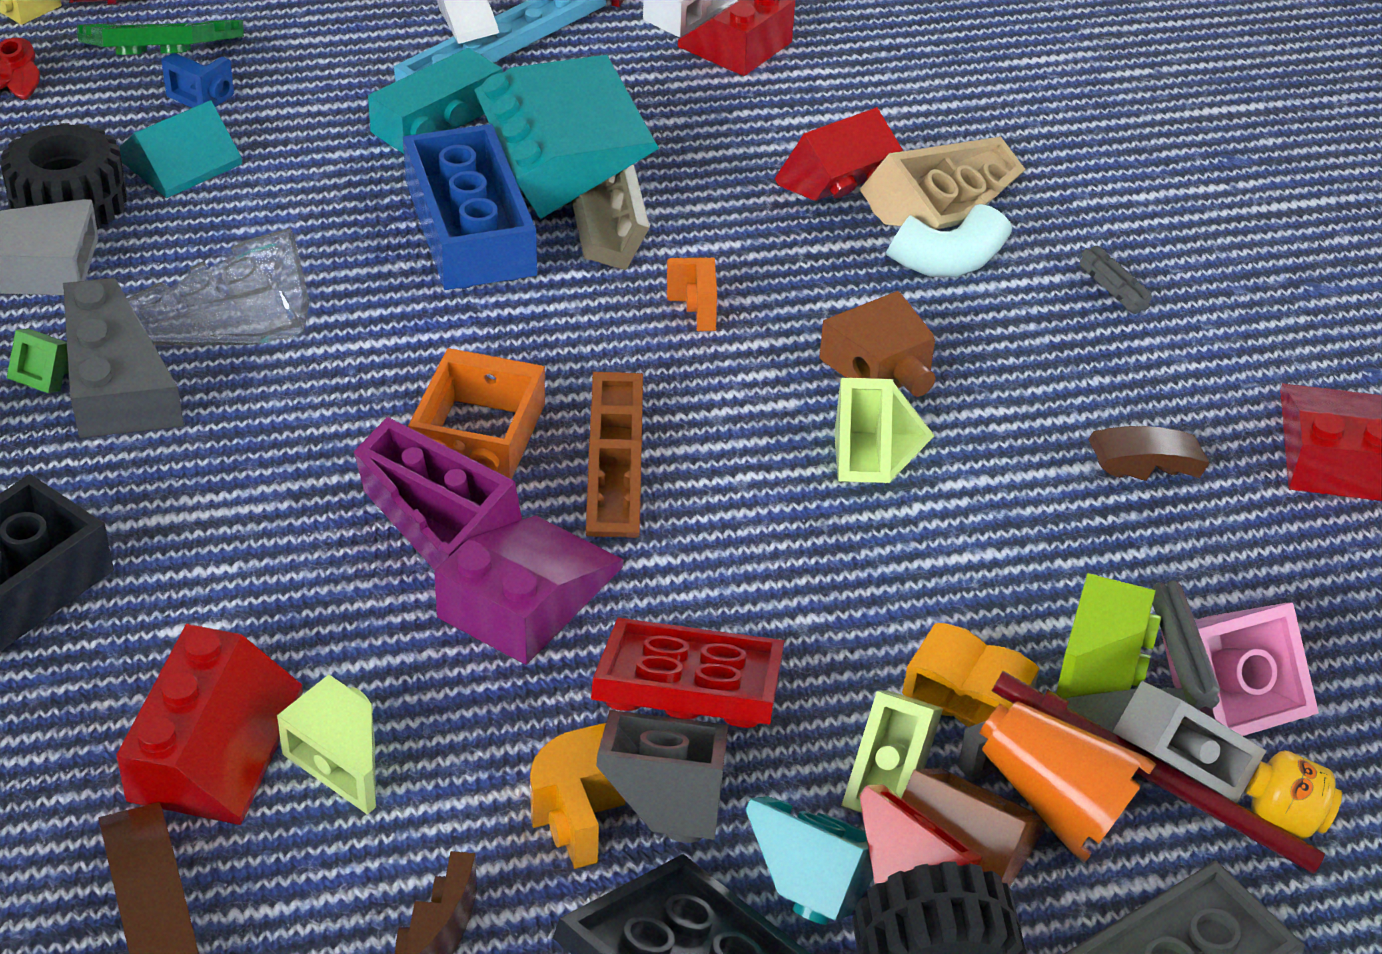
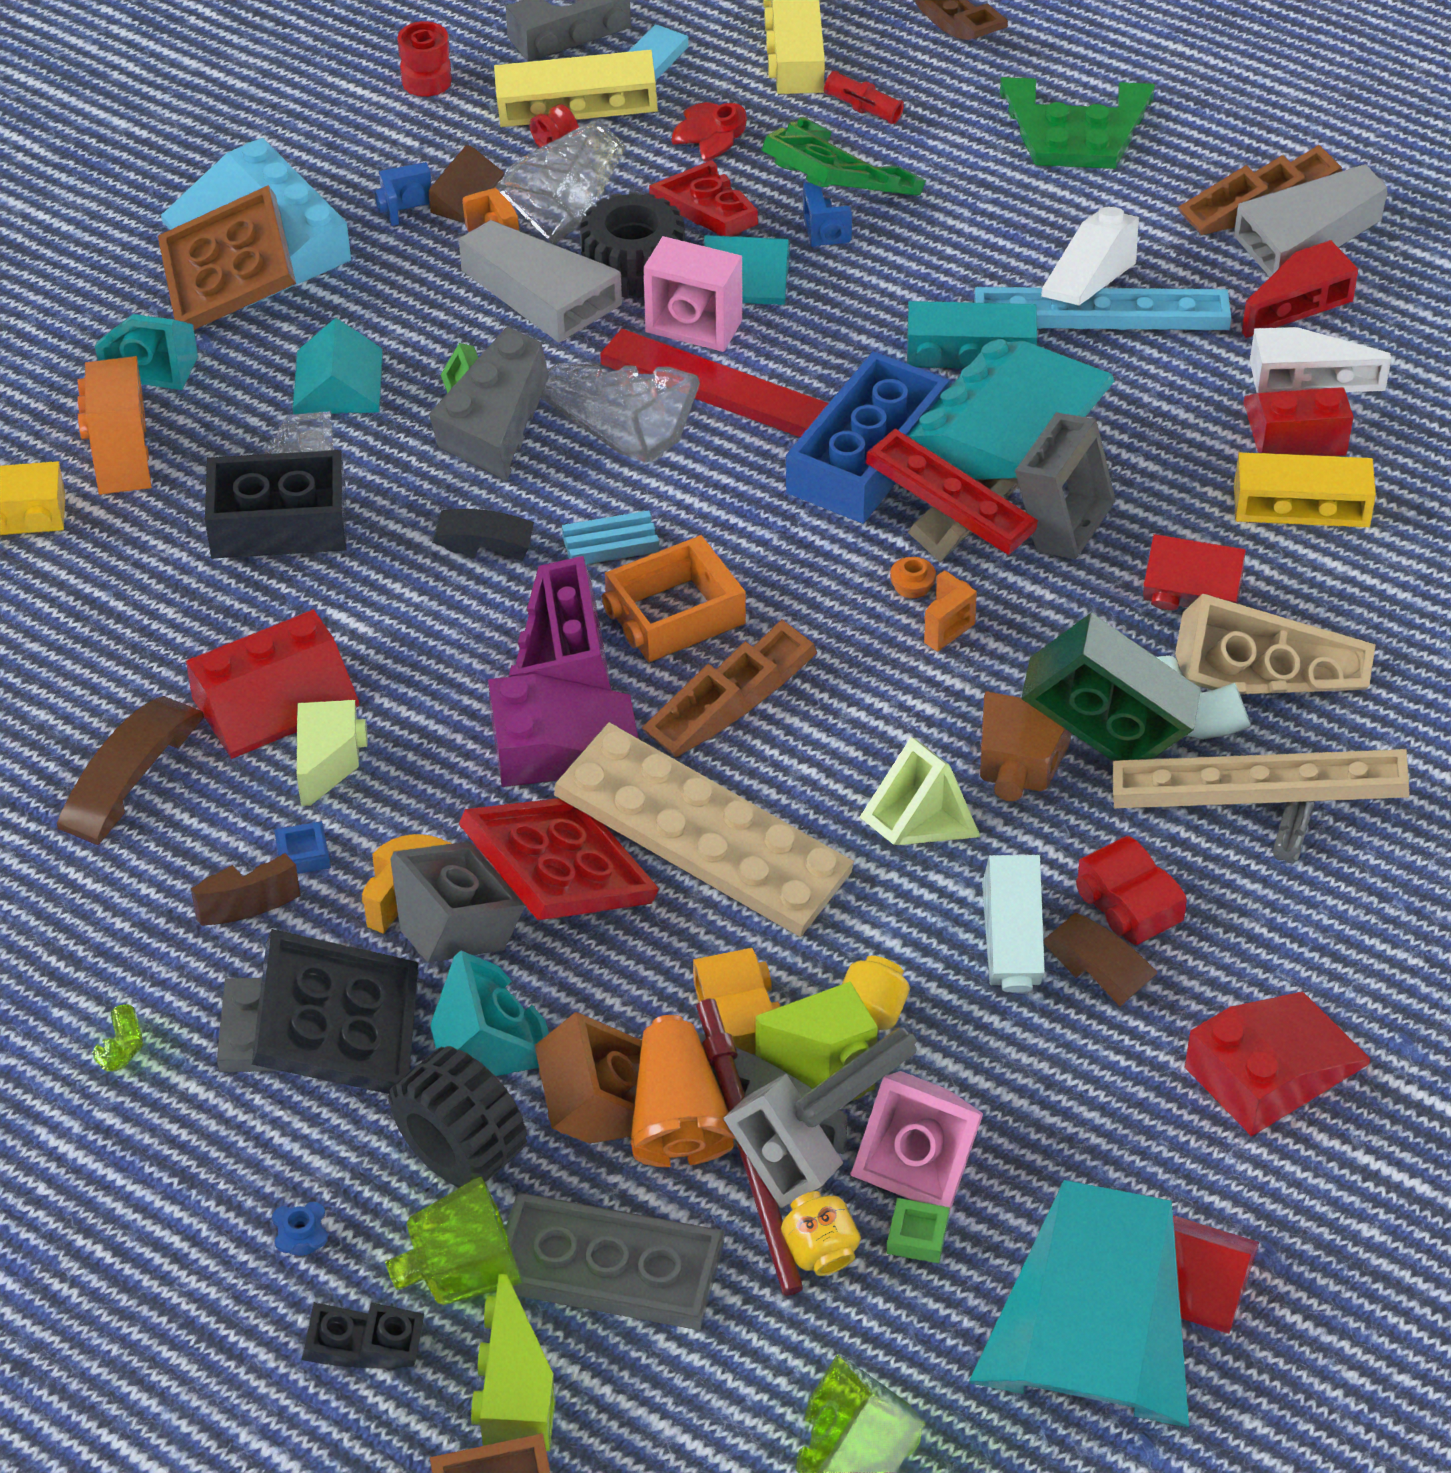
camera: 50 degrees right, 5 degrees up
yellowish green slope [841,690,943,813] -> none
slope [860,784,983,884] -> none
none -> blue tile [274,821,331,874]
none -> black slope [432,509,534,561]
none -> tan plate [554,722,854,937]
none -> medium azure tile [562,510,659,565]
none -> red tile [600,328,829,437]
none -> bright pink brick [644,236,742,352]
none -> red wing [649,160,758,237]
none -> yellow head [842,955,910,1030]
none -> red tile [866,429,1038,555]
none -> bright green plate [886,1198,950,1264]
none -> orange plate [890,557,936,598]
none -> light aqua slope [982,855,1045,993]
none -> dark grey window [1015,412,1116,559]
none -> dark green brick [1021,612,1201,761]
none -> red brick [1076,835,1187,945]
none -> tan plate [1113,749,1409,809]
none -> yellow brick [1234,452,1376,528]

